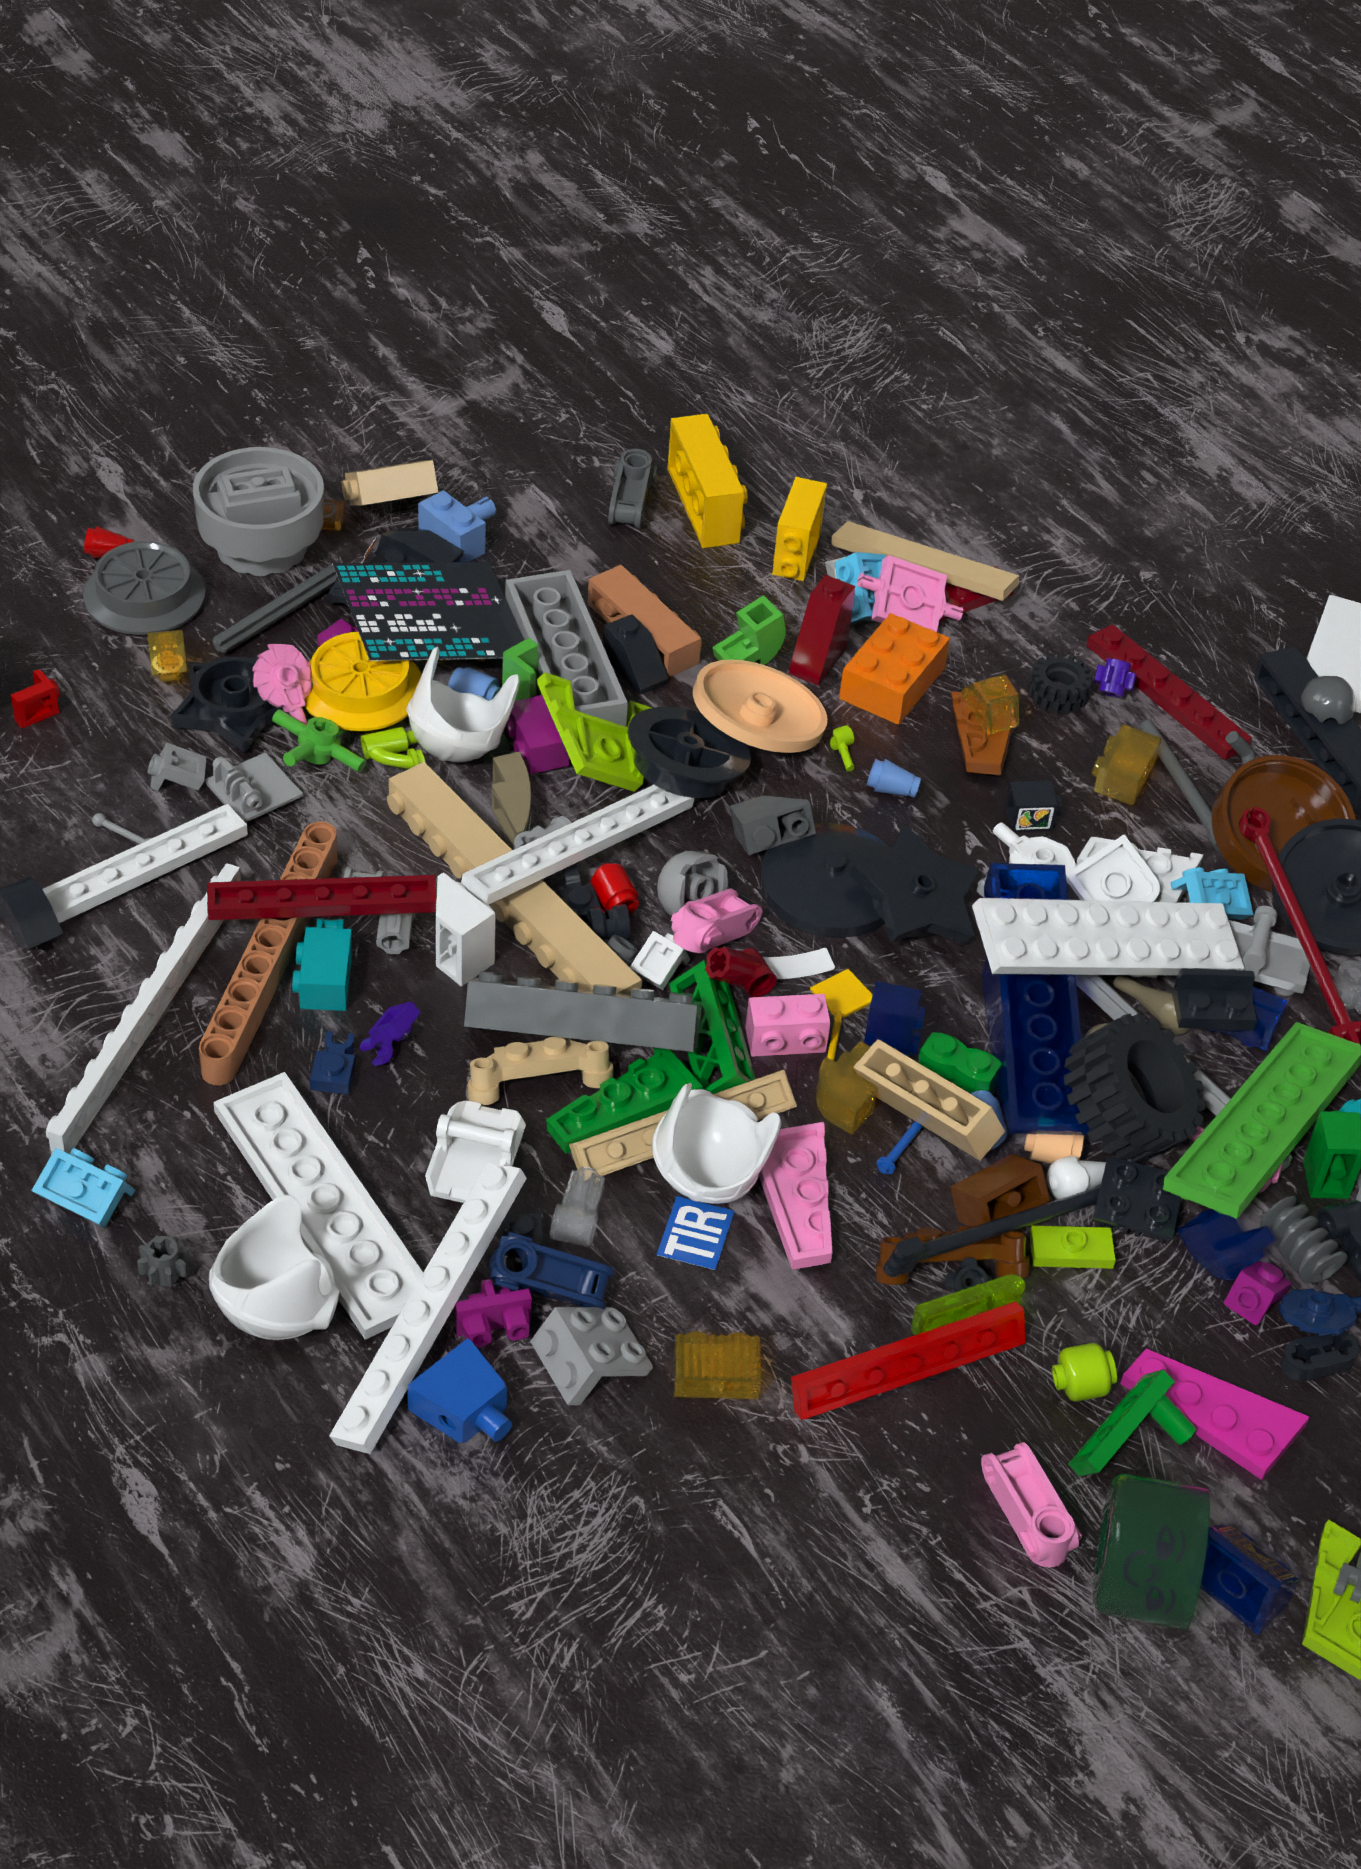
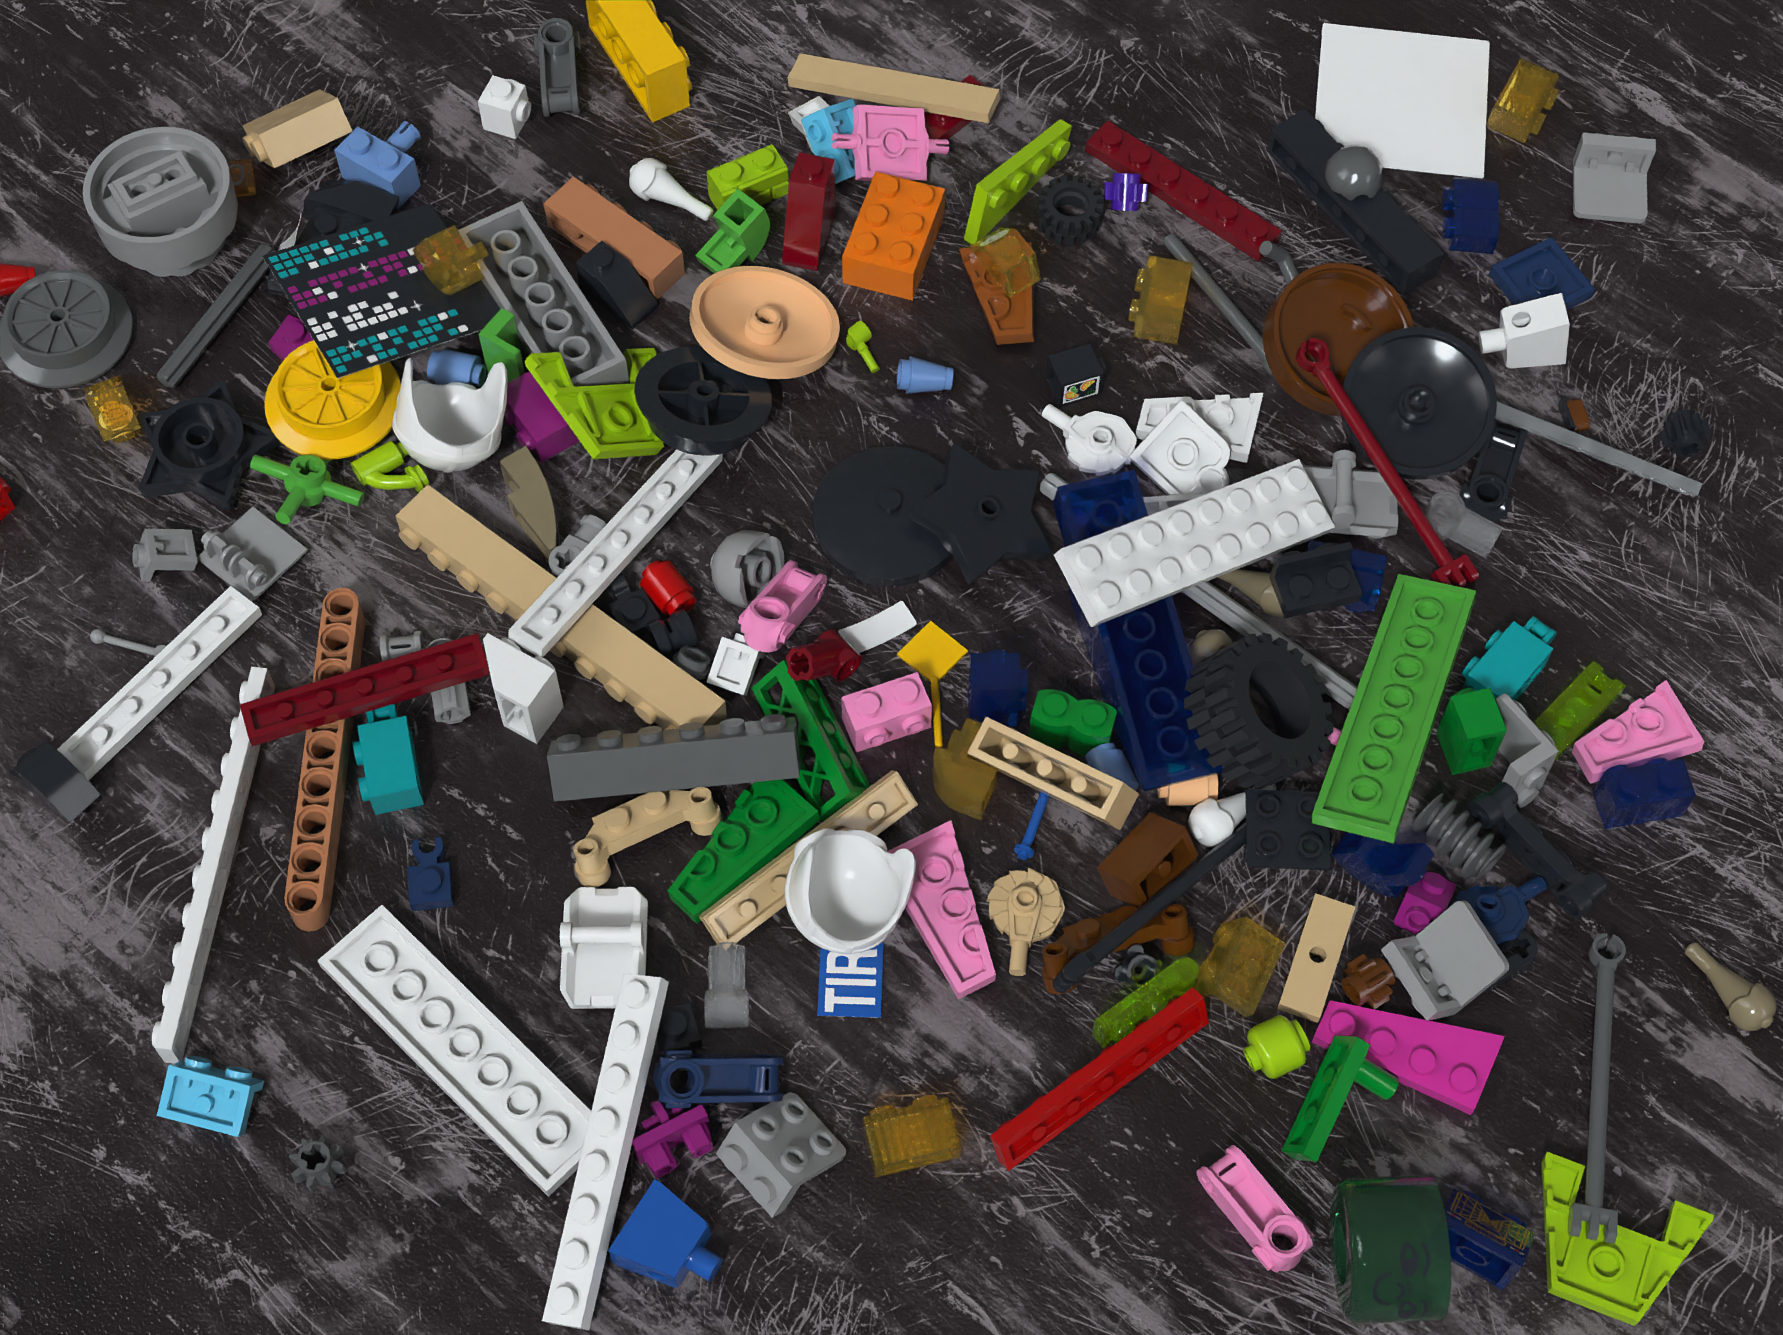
camera: 10 degrees left, 15 degrees up
white piece [209,1195,340,1340] -> none
bright pink piece [252,644,312,725] -> none
dark purple plate [360,1001,421,1066] -> none
dark grey slope [729,795,816,855] -> none
yellow window [772,477,827,581] -> none
lime plate [1029,1225,1115,1269] -> none
medium azure bracket [1170,867,1254,920] -> none
none -> clear yellow brick [413,225,489,295]
none -> white brick [478,75,531,139]
none -> white piece [629,158,714,221]
none -> lime brick [707,144,789,211]
none -> lime wing [964,119,1072,246]
none -> tan piece [987,868,1065,976]
none -> clear yellow bracket [1194,916,1286,1017]
none -> tan tile [1277,893,1355,1023]
none -> reddish brown gear [1341,954,1395,1009]
none -> light grey bracket [1381,900,1509,1021]

